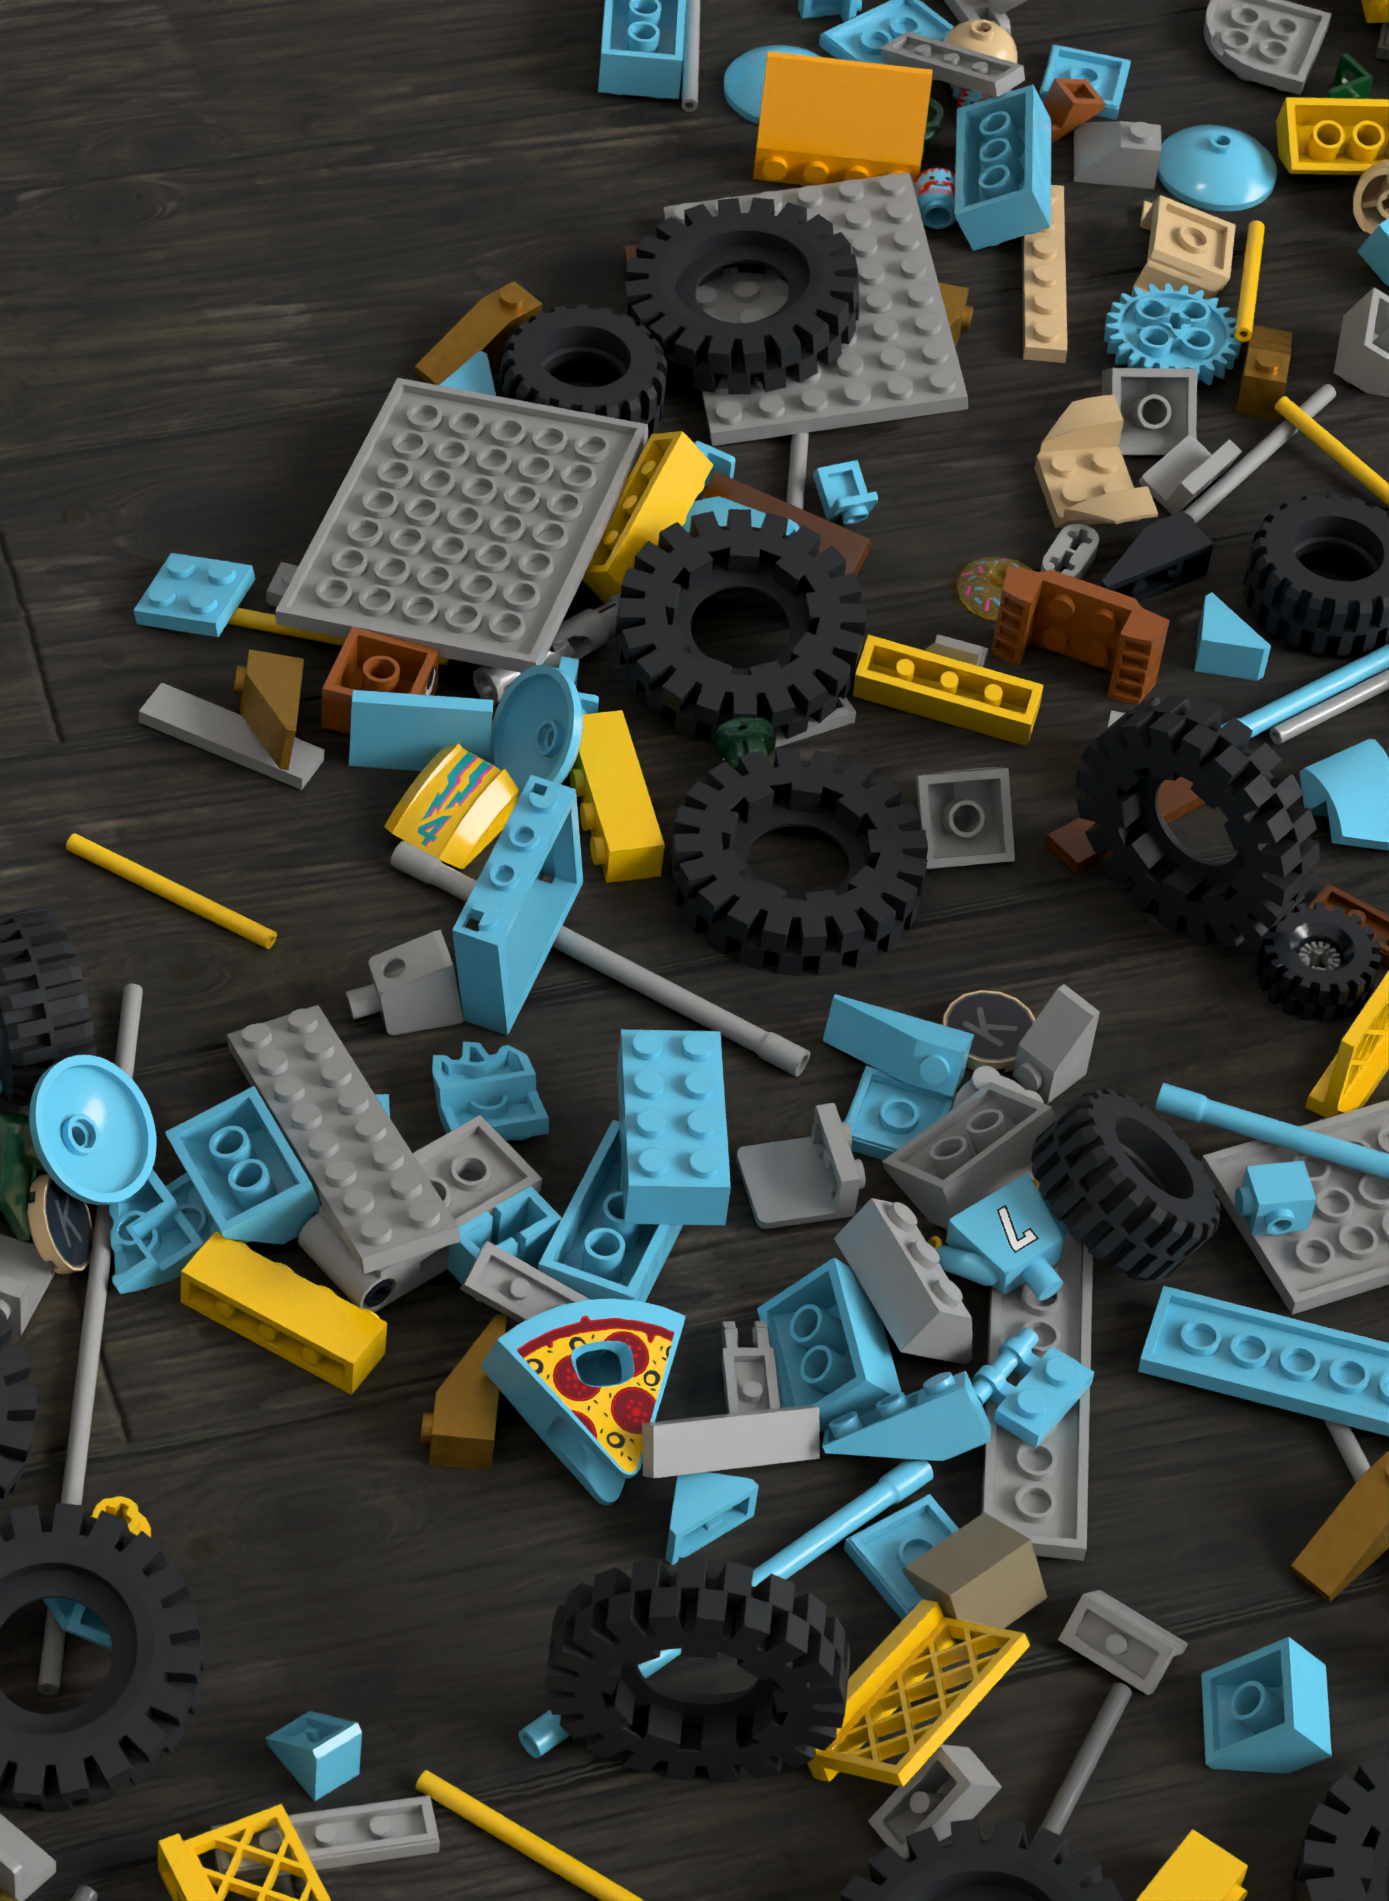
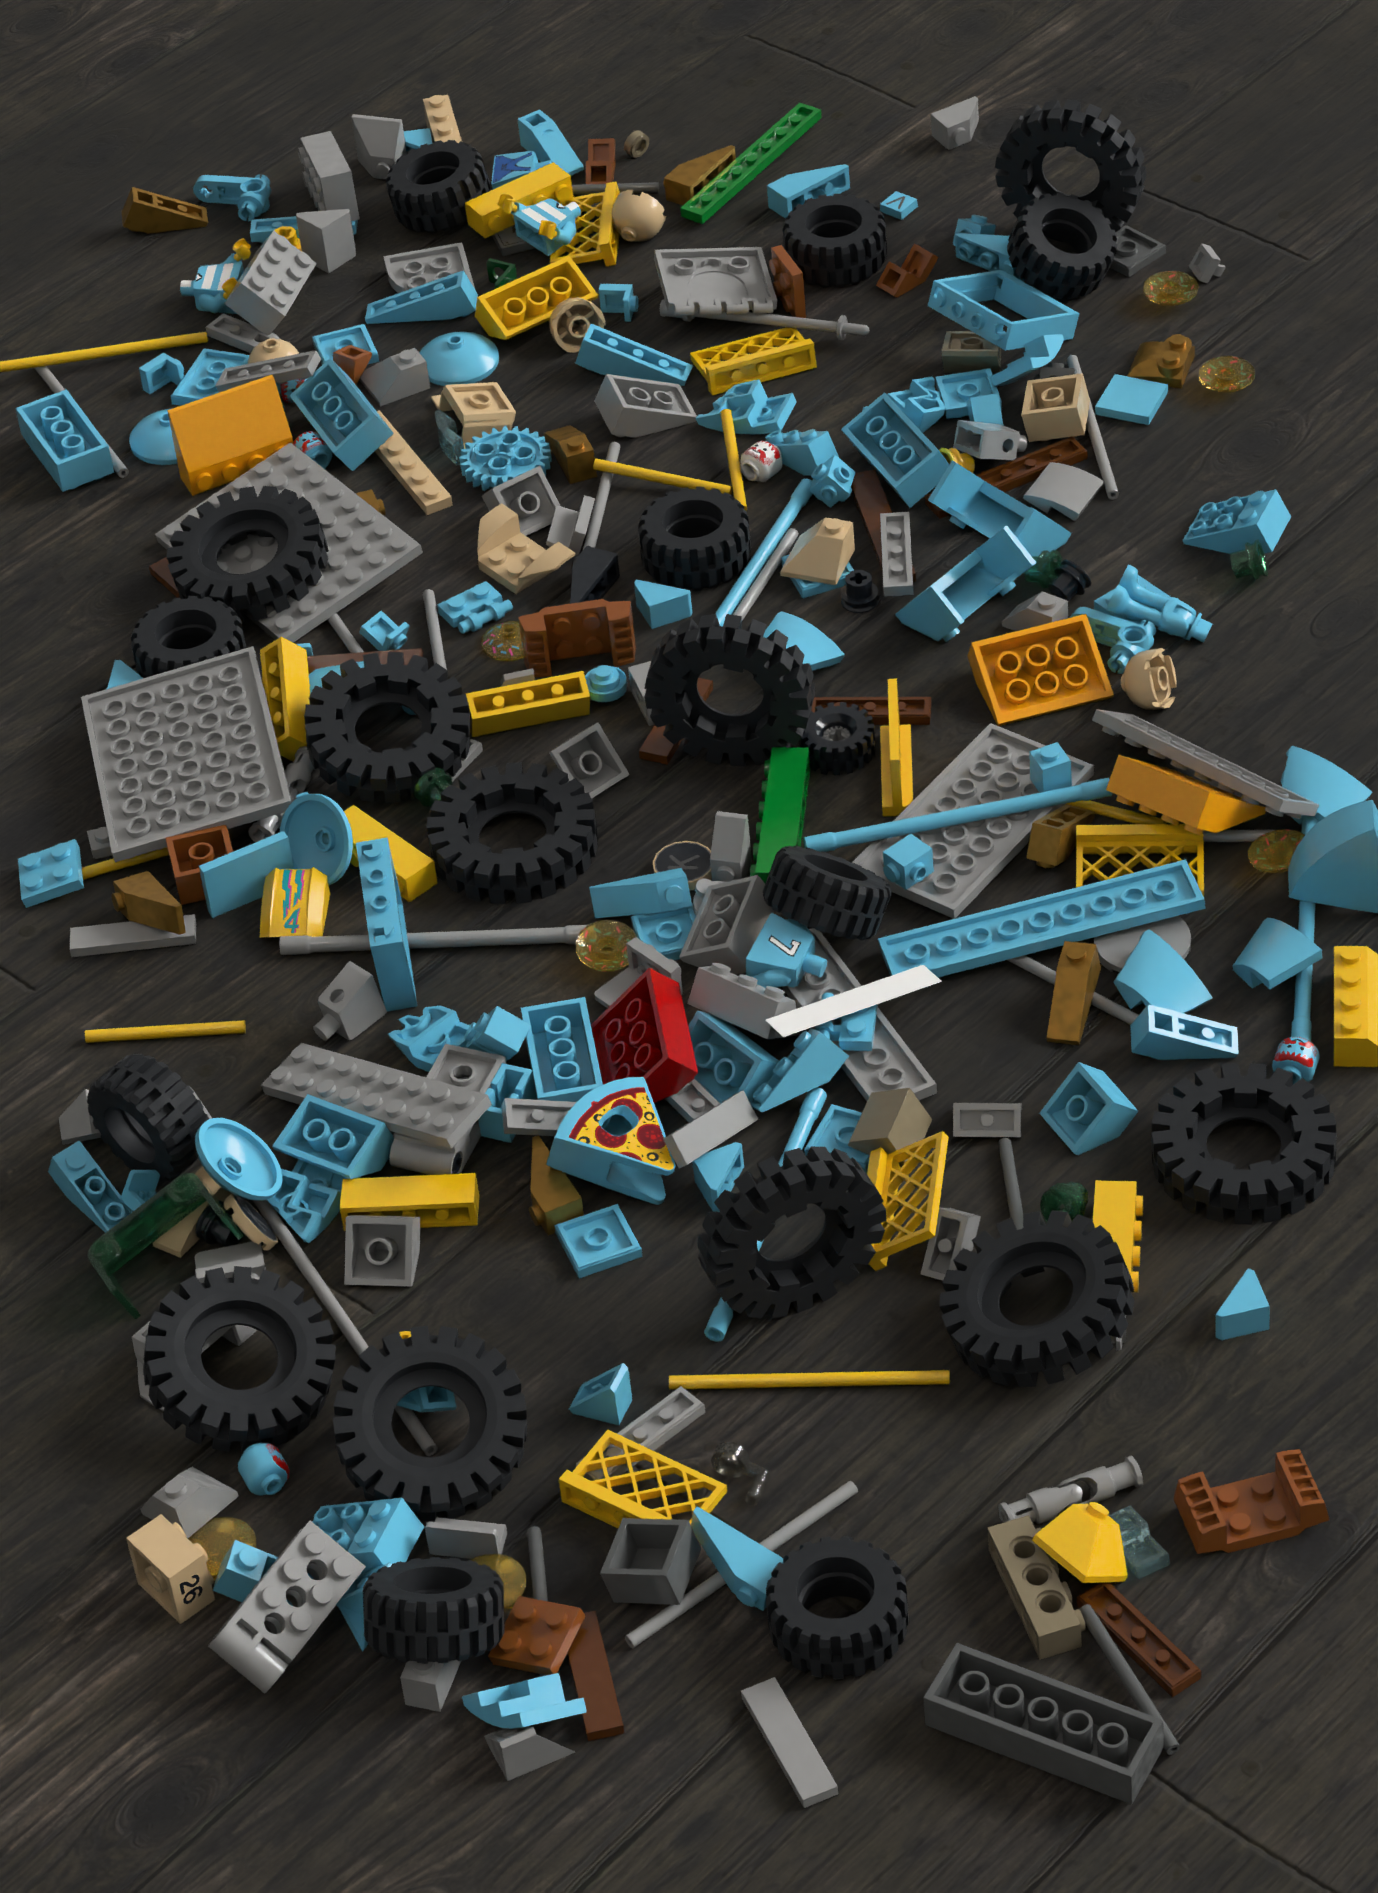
camera: 20 degrees left, 5 degrees down
pearl gold slope [415,281,542,385] -> none
medium azure brick [617,1030,731,1225] -> none
light grey beam [1040,524,1099,580] -> none
yellow piece [1235,220,1265,342] -> none
none -> light grey slope [344,1215,420,1286]
none -> medium azure slope [365,270,478,324]
none -> light grey piece [423,589,447,670]
none -> clear light blue slope [435,409,464,466]
none -> medium azure plate [437,581,513,634]
none -> medium azure piece [464,1006,531,1061]
none -> medium azure tile [554,1204,643,1278]
none -> clear yellow dish [576,920,637,972]
none -> medium azure plate [585,665,627,702]
none -> red slope [591,968,698,1103]
none -> green brick [750,747,810,883]
none -> white sticker [765,965,942,1037]
none -> clear green piece [1040,1181,1088,1221]

